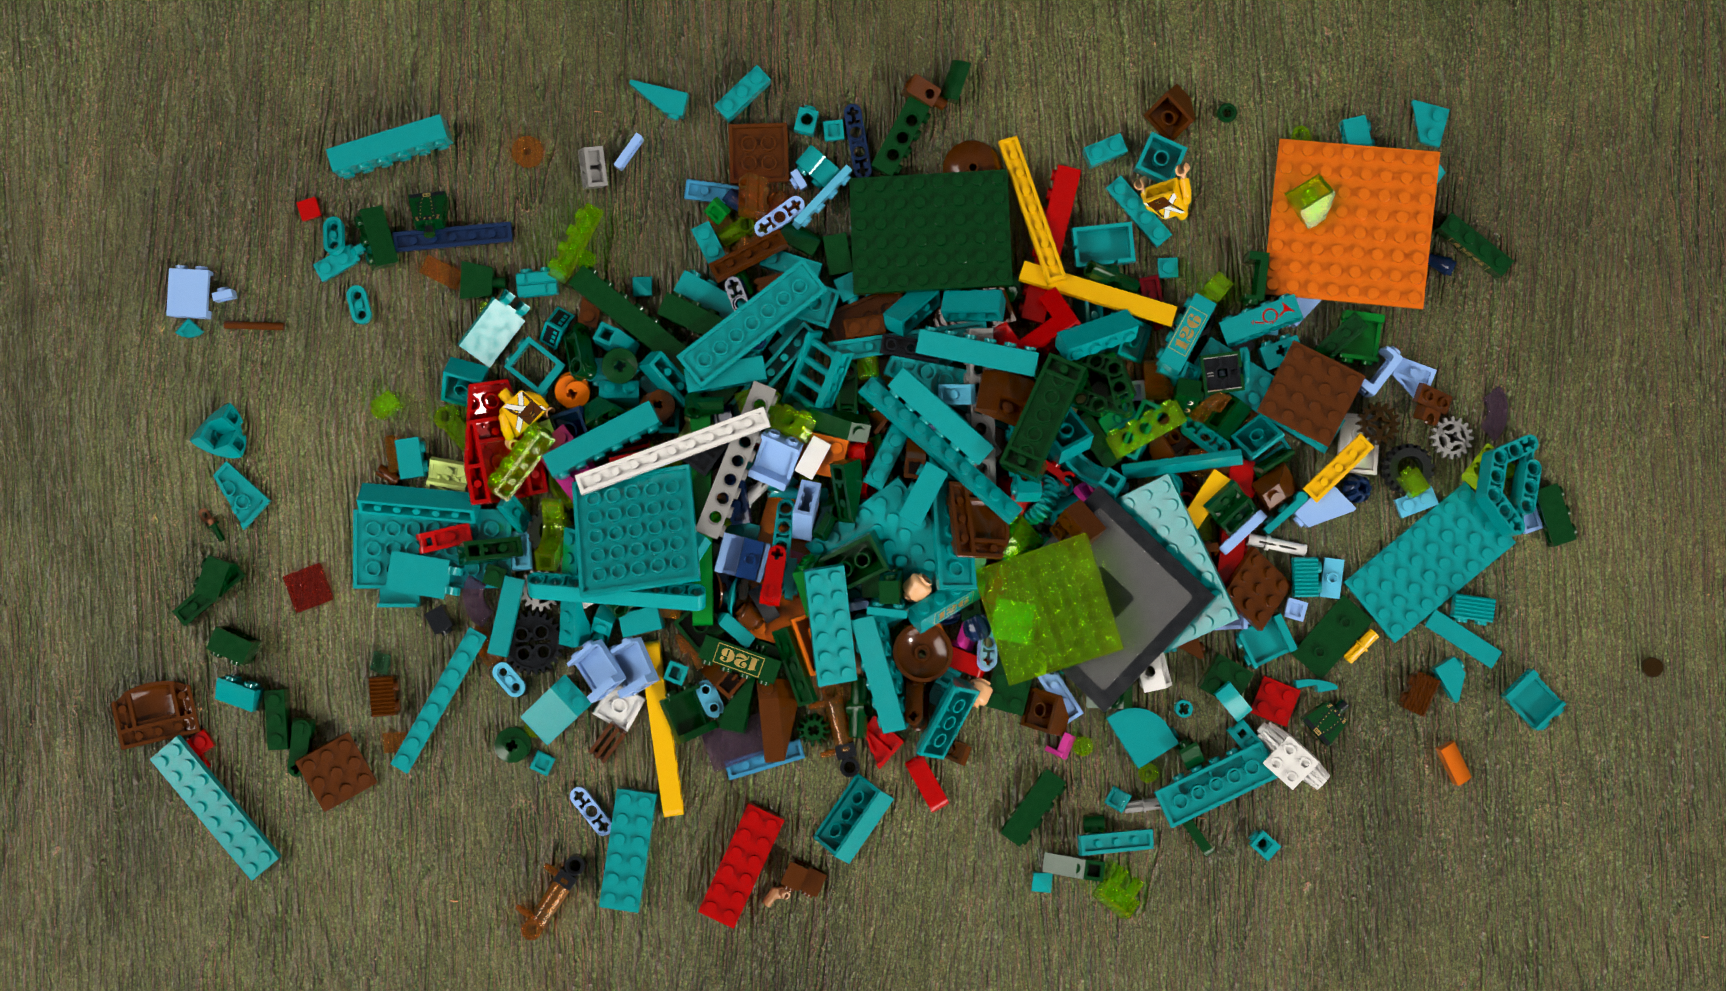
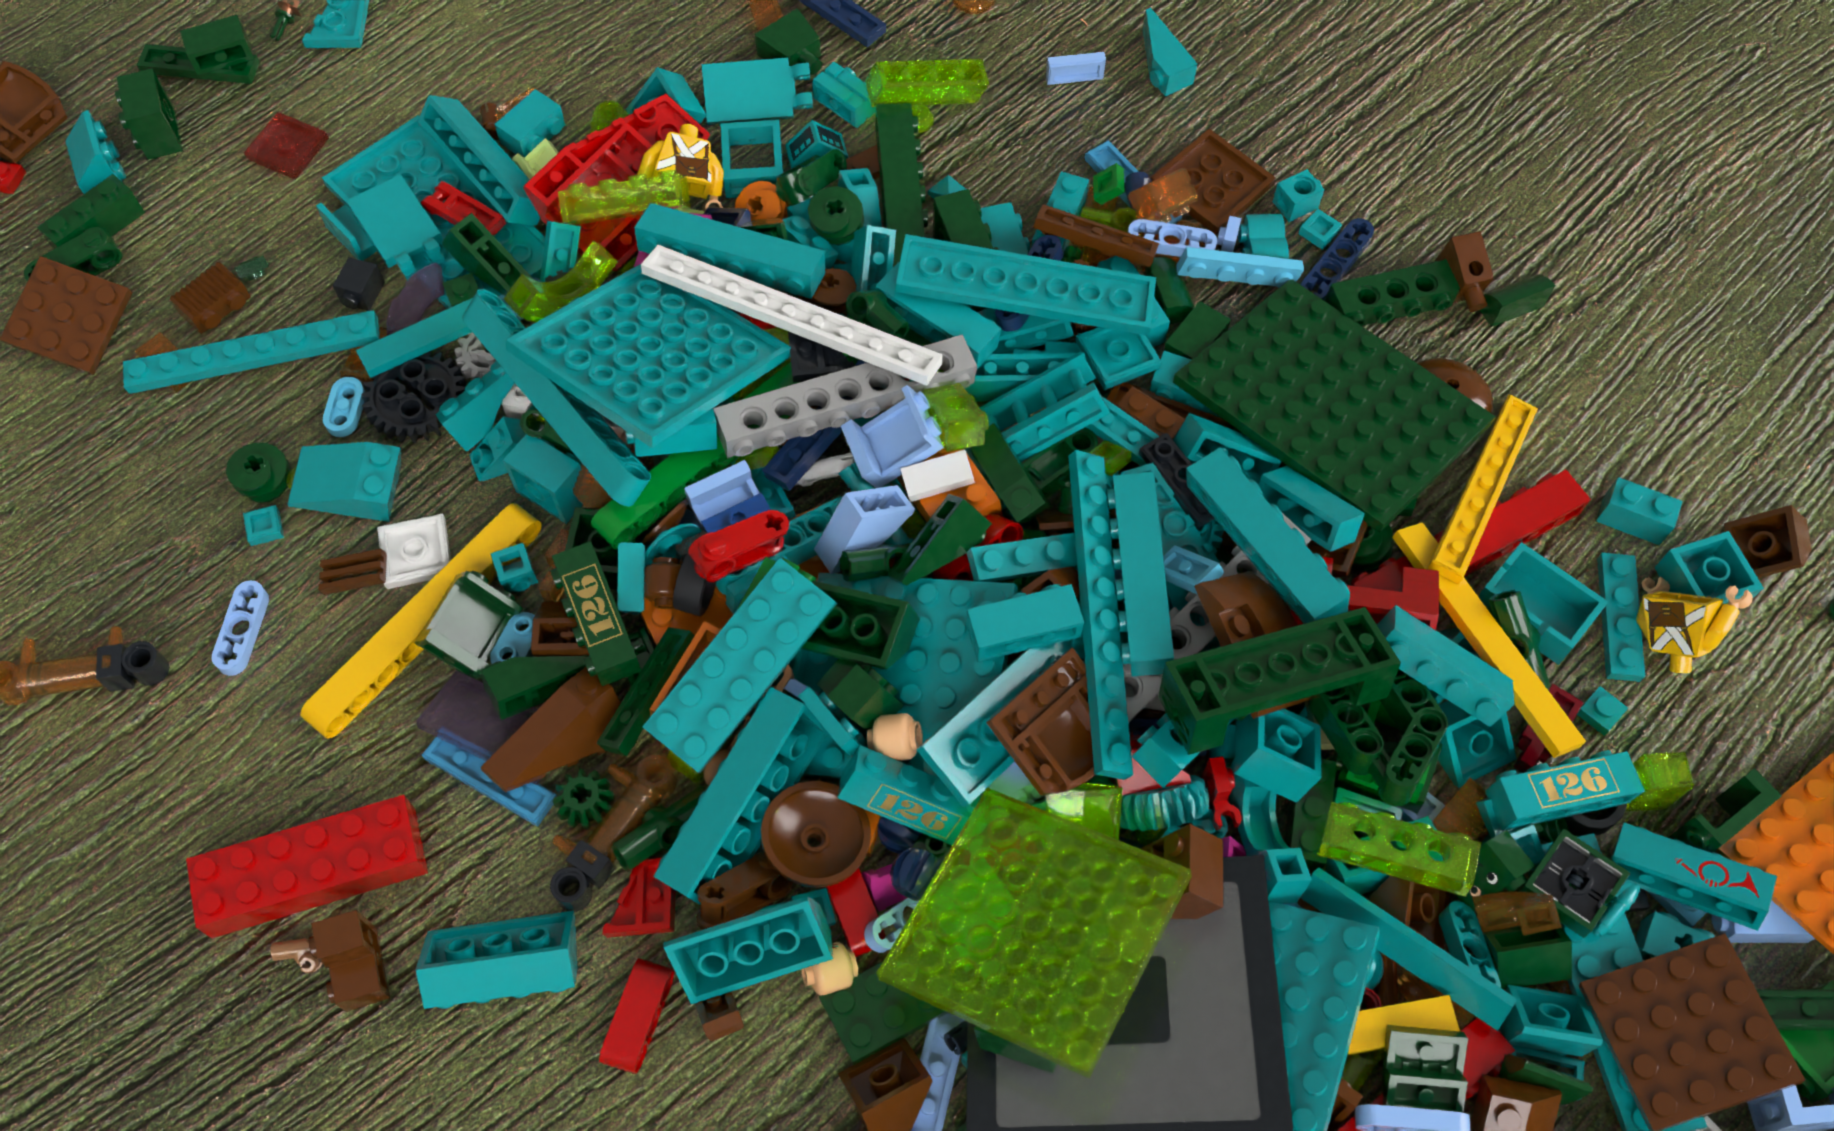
camera: 45 degrees right, 25 degrees down
clear neon green brick [370,390,404,421] -> none
light blue panel [566,639,627,703] -> none
light grey brick [578,146,608,190] -> none
teal brick [599,786,658,913] -> none
light blue panel [608,636,660,699] -> none
teal brick [714,65,771,123] -> none

